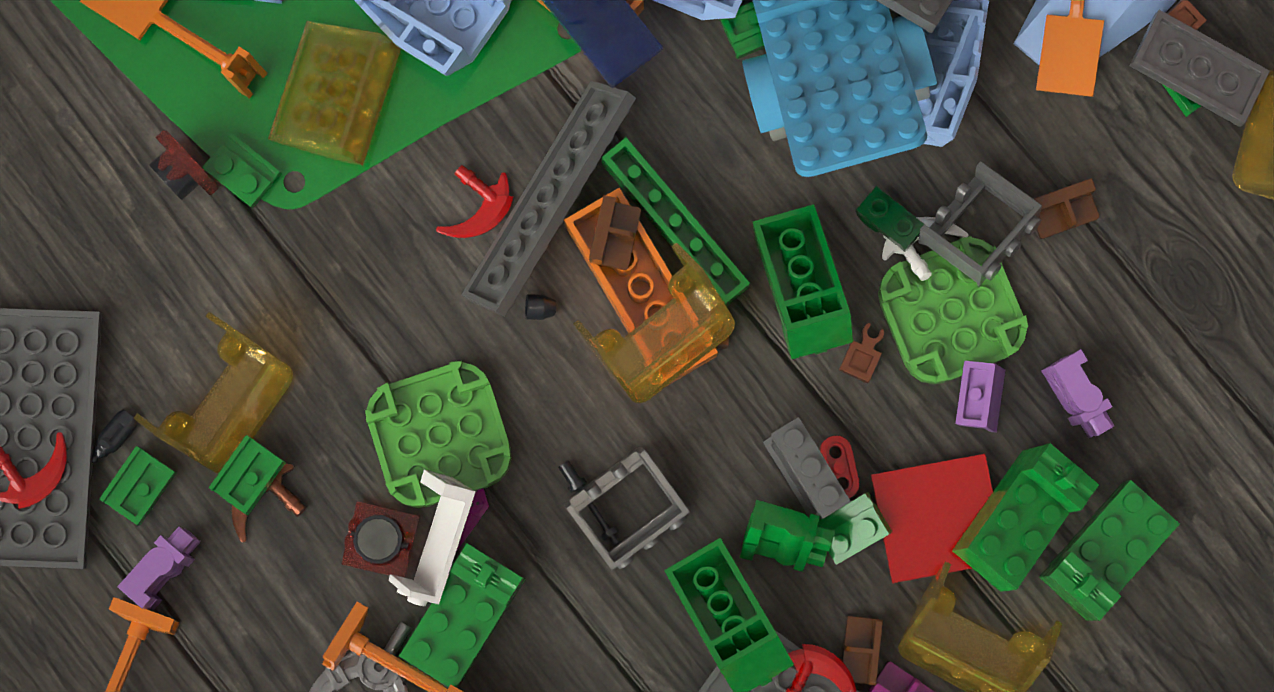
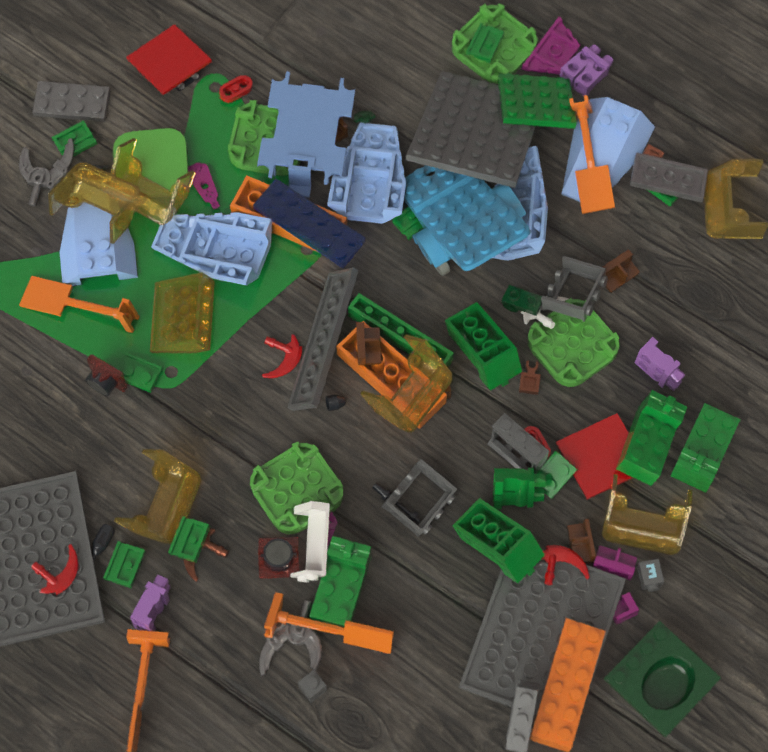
camera: 15 degrees left, 15 degrees down
medium lavender panel [955,361,1005,433] -> none

